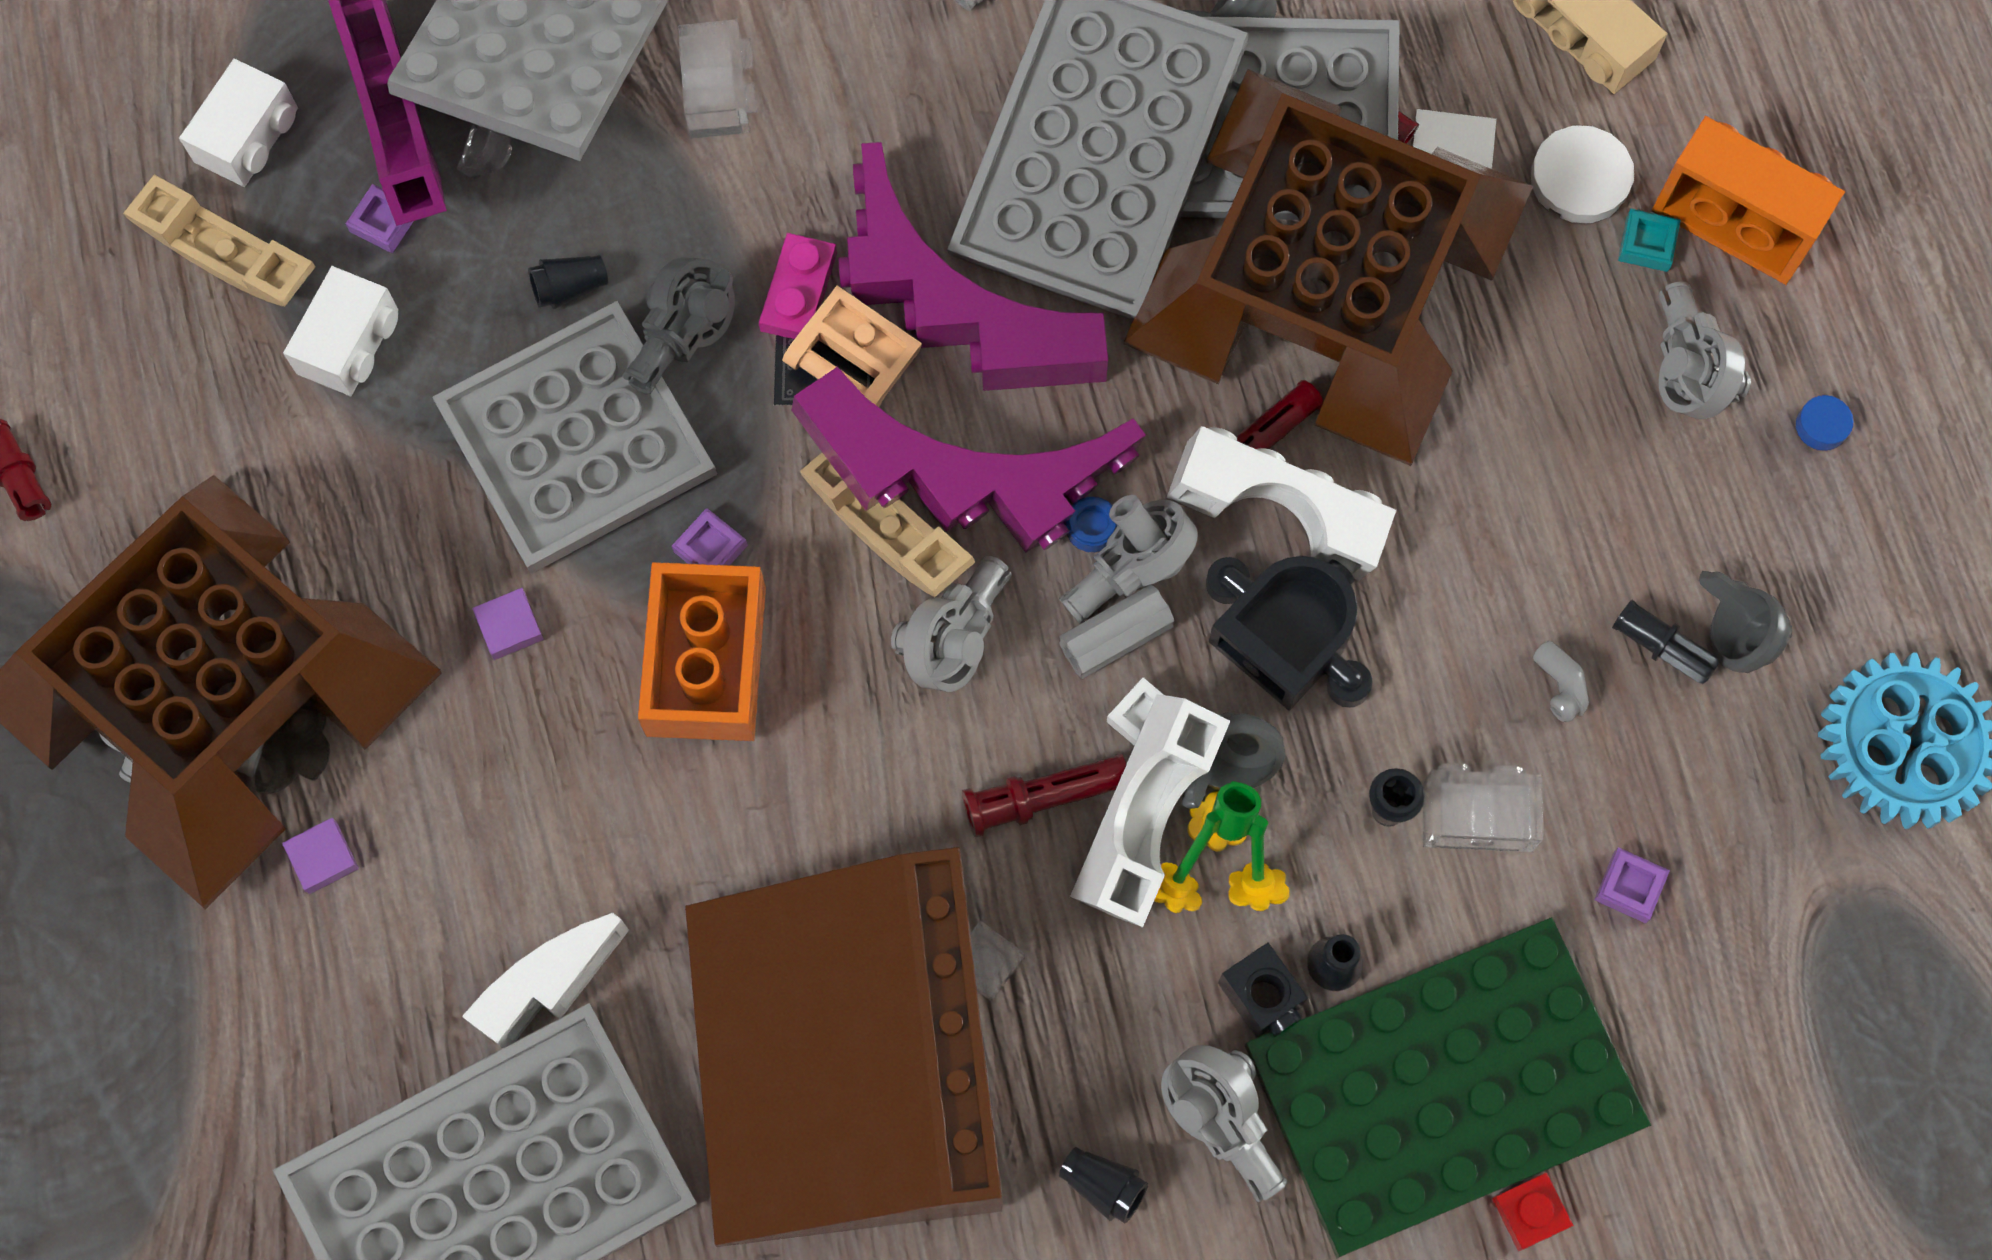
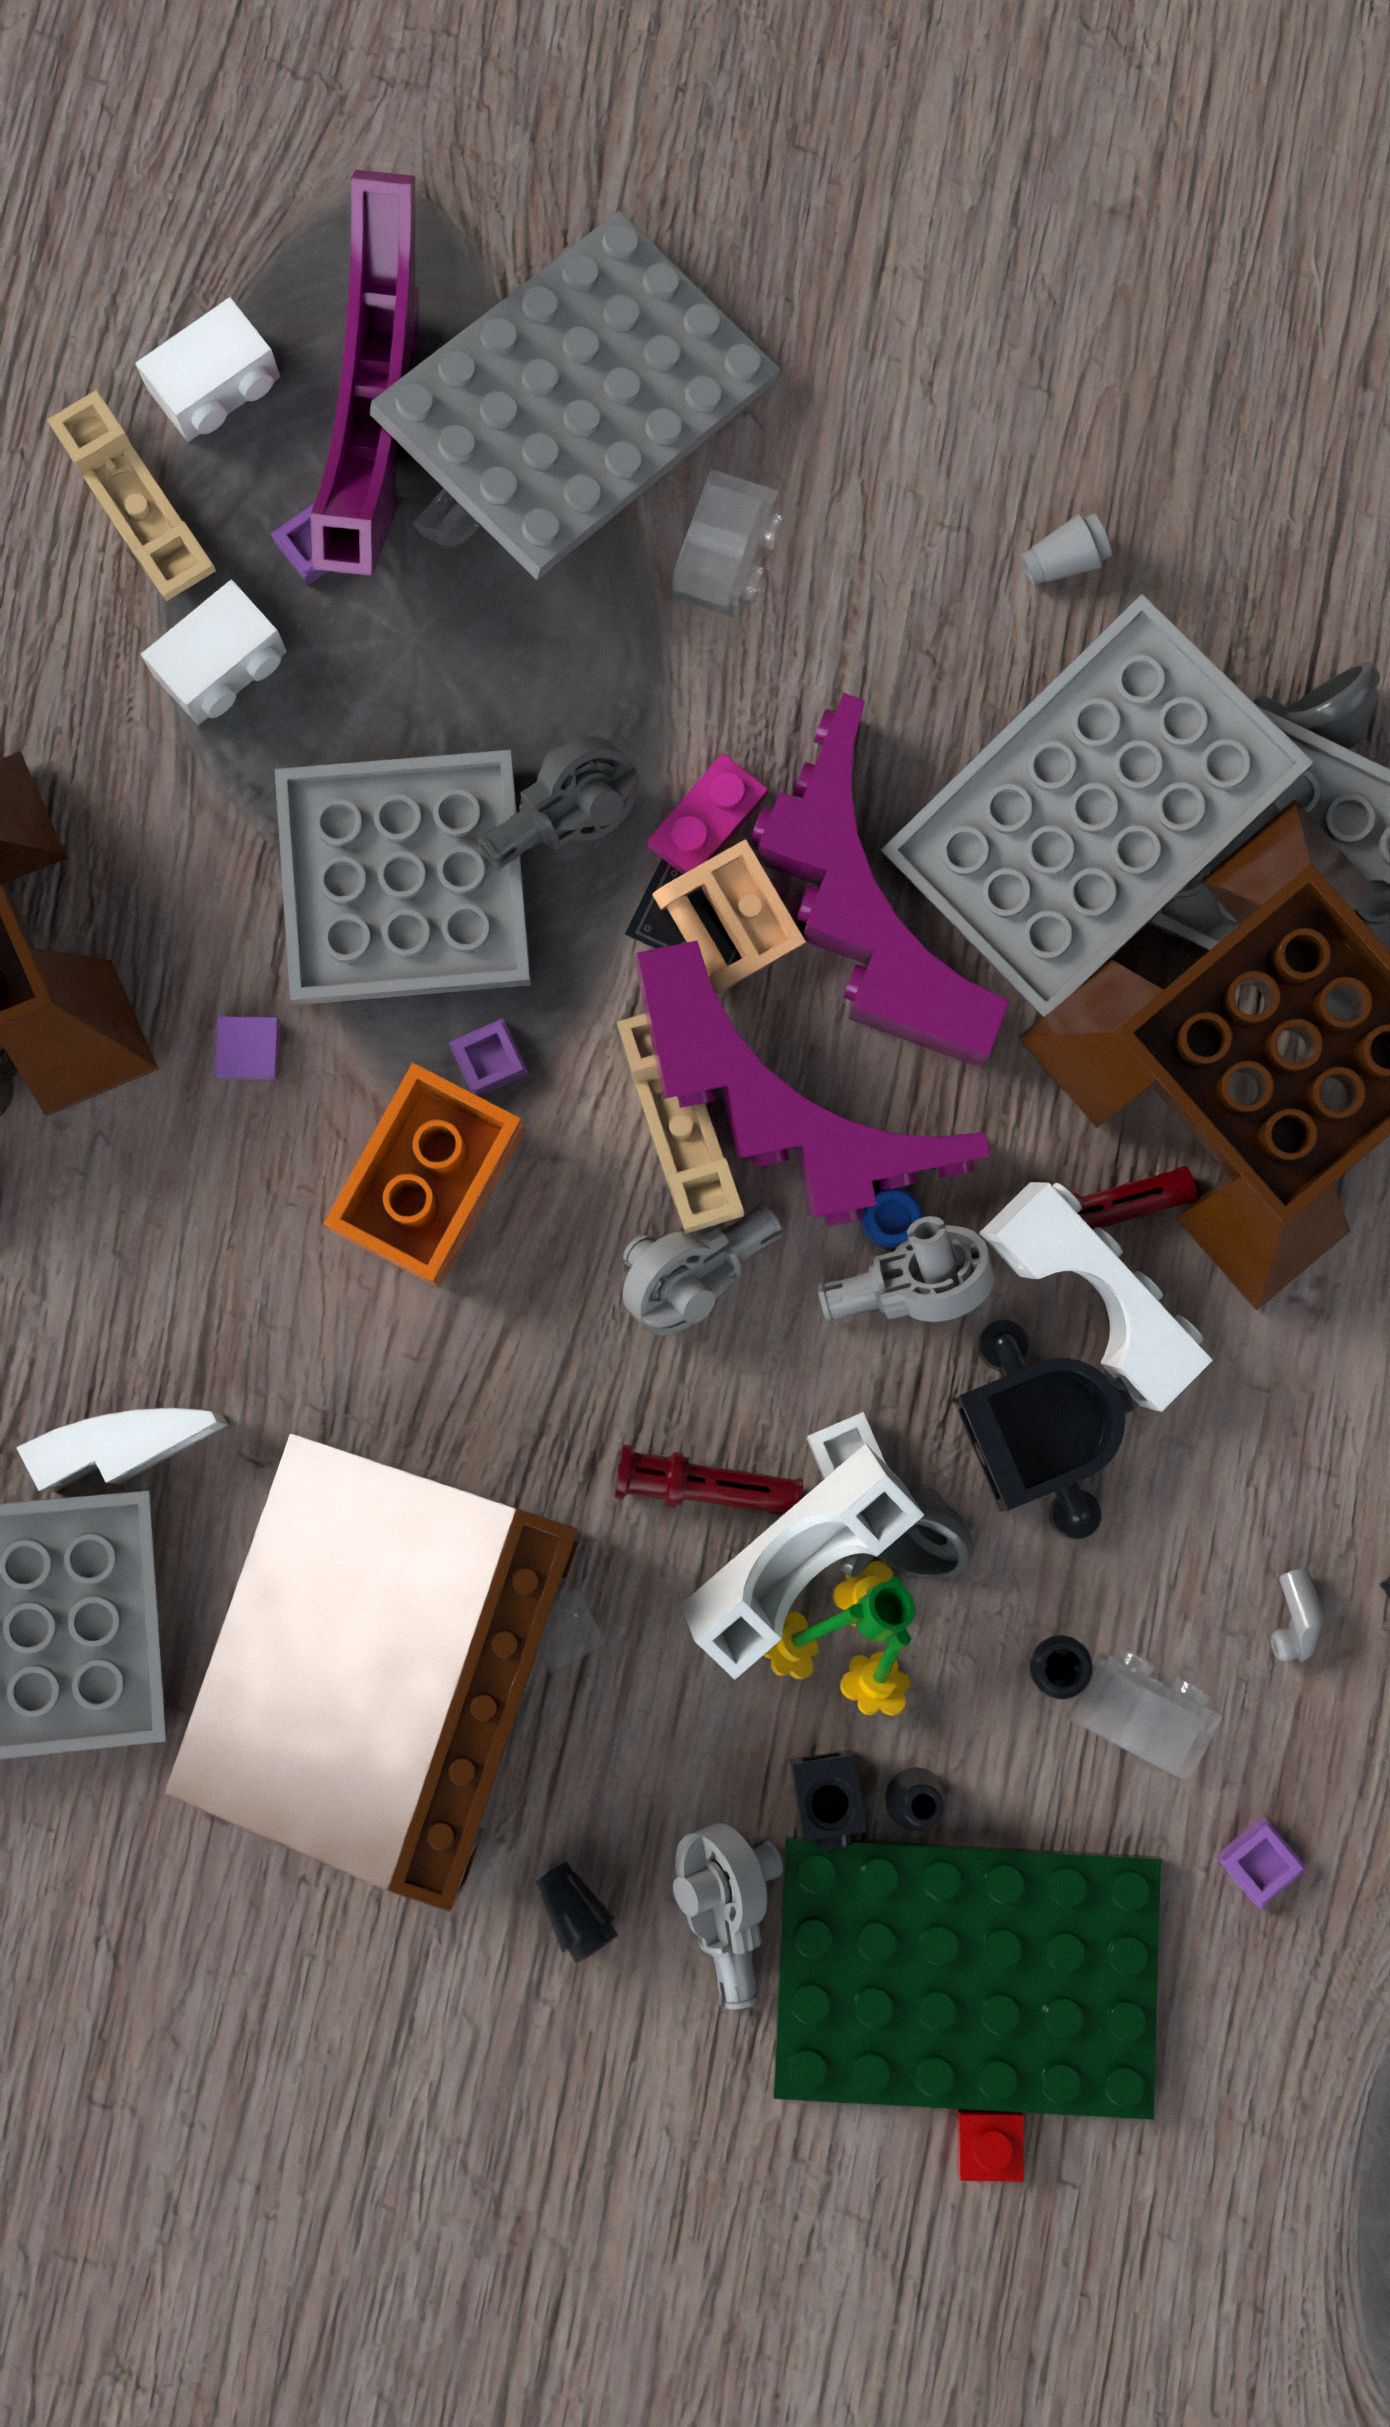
camera: 20 degrees right, 10 degrees up
black cone [528,255,608,309] -> none
light grey axle [1059,584,1175,679] -> none

